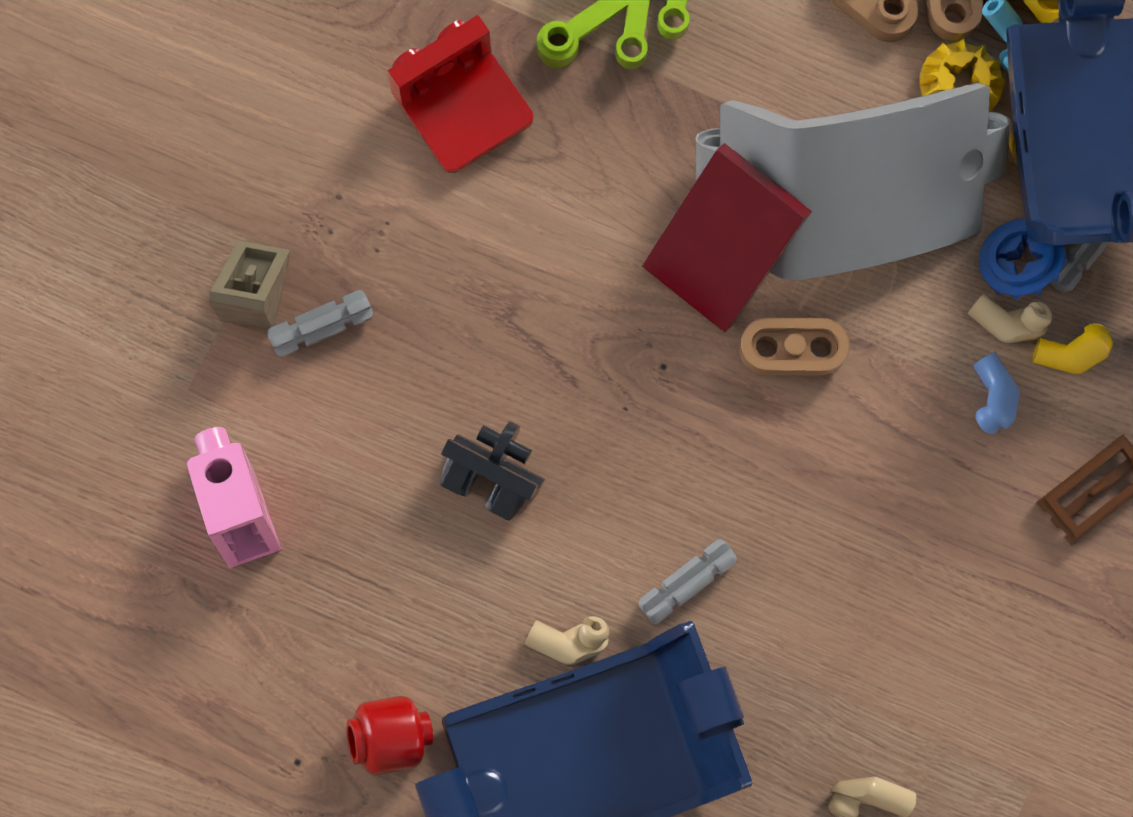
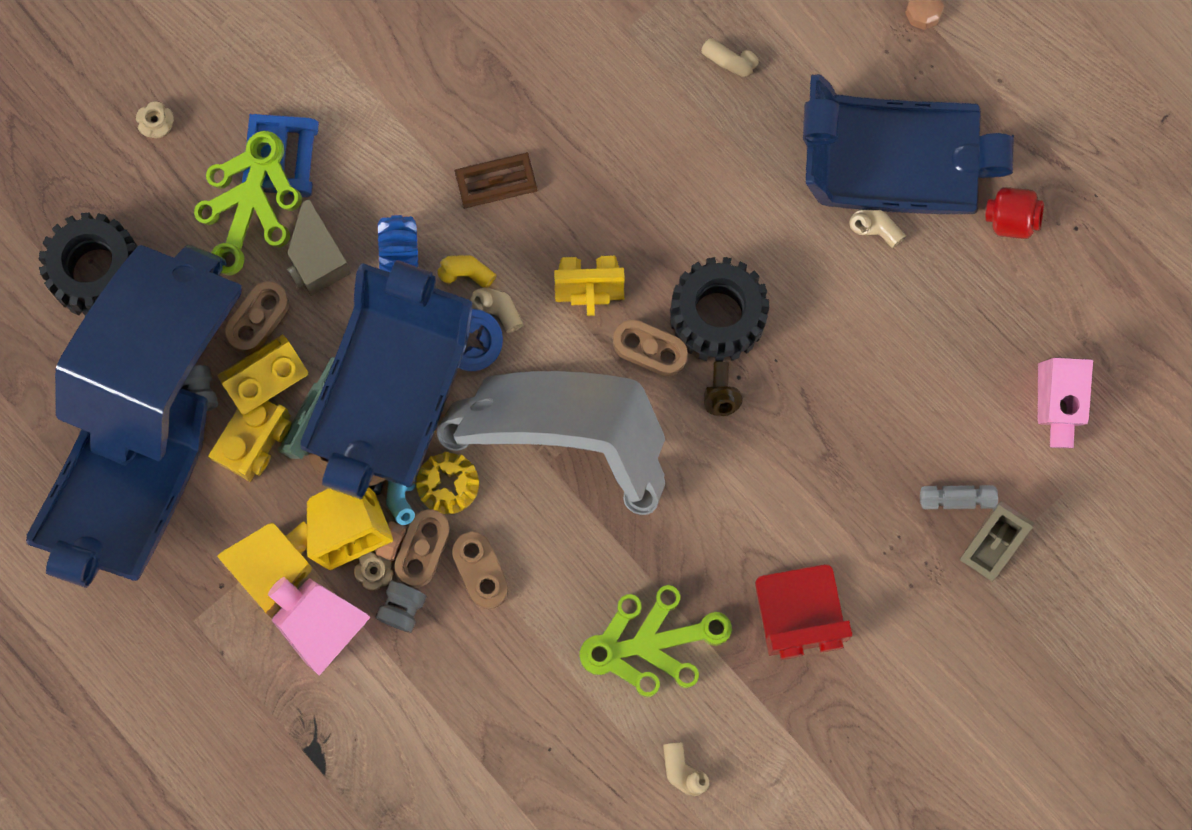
camera: 155 degrees left, 0 degrees up
black hips [439,421,545,521] -> none
light grey axle [638,539,737,624] -> none
dark red tile [642,143,812,333] -> none
medium blue arm [973,352,1020,434] -> none
none -> yellow hips [554,255,625,316]
none -> black tyre [670,257,769,362]
none -> dark brown plate [704,362,743,416]

